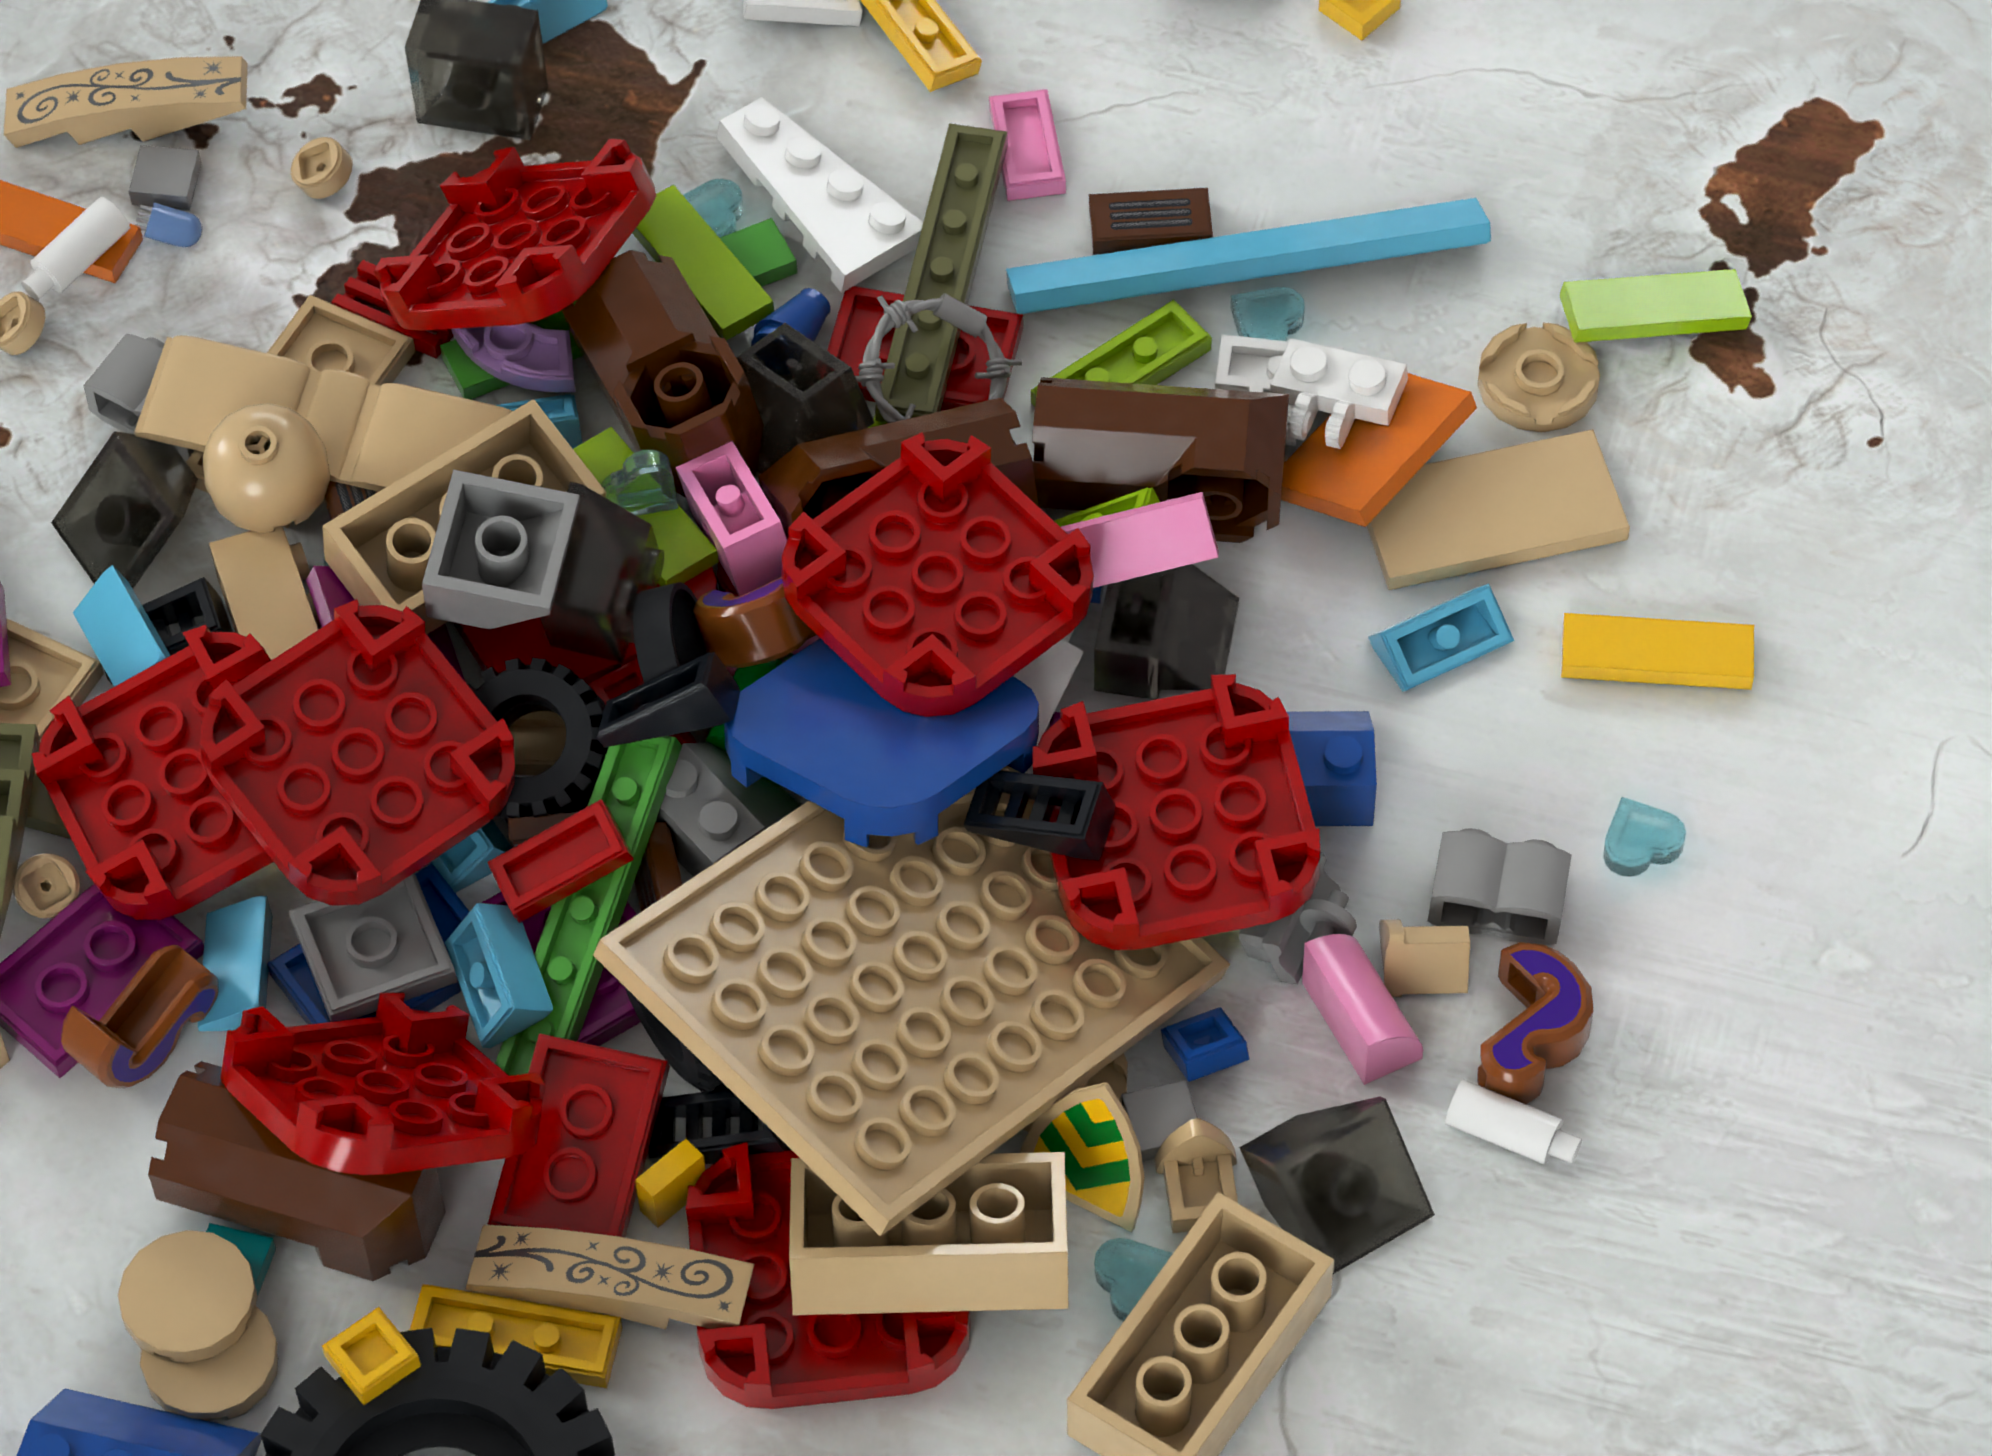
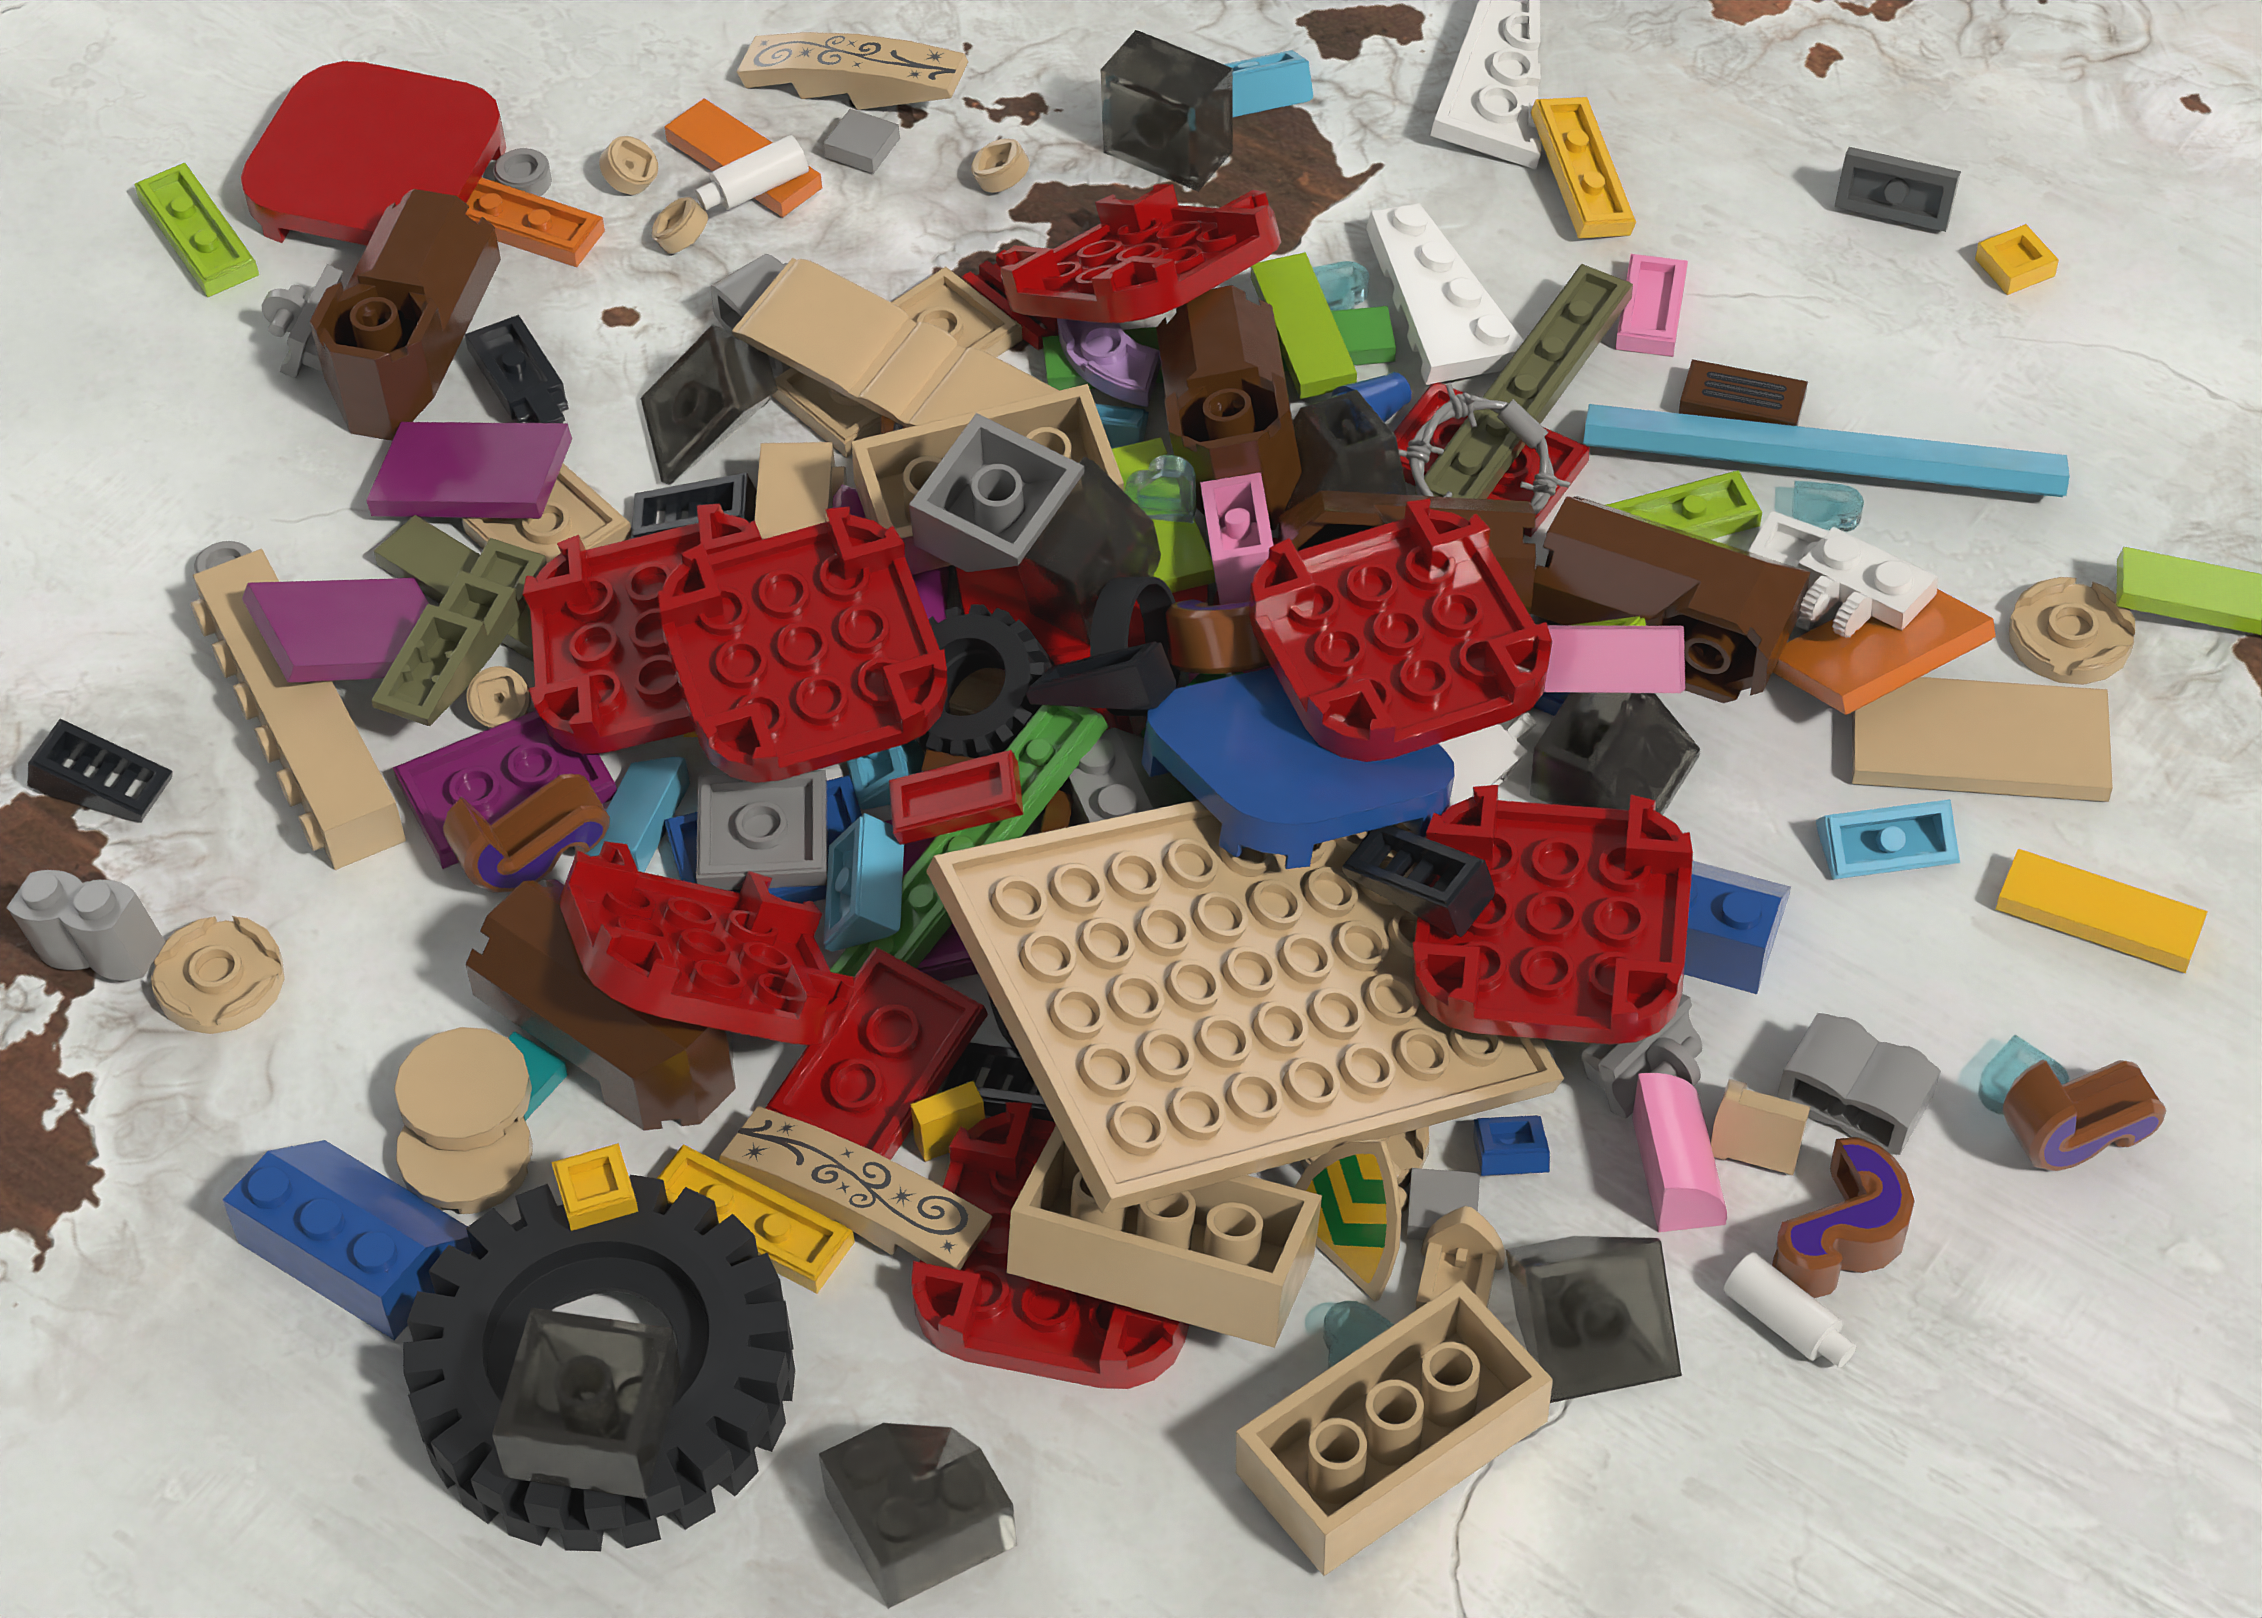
camera: 20 degrees right, 5 degrees down
medium azure slope [73,565,171,687] -> none
medium blue piece [135,203,202,247] -> none
tan cylinder [203,403,330,533] -> none
none -> dark orange animal [2002,1059,2167,1171]

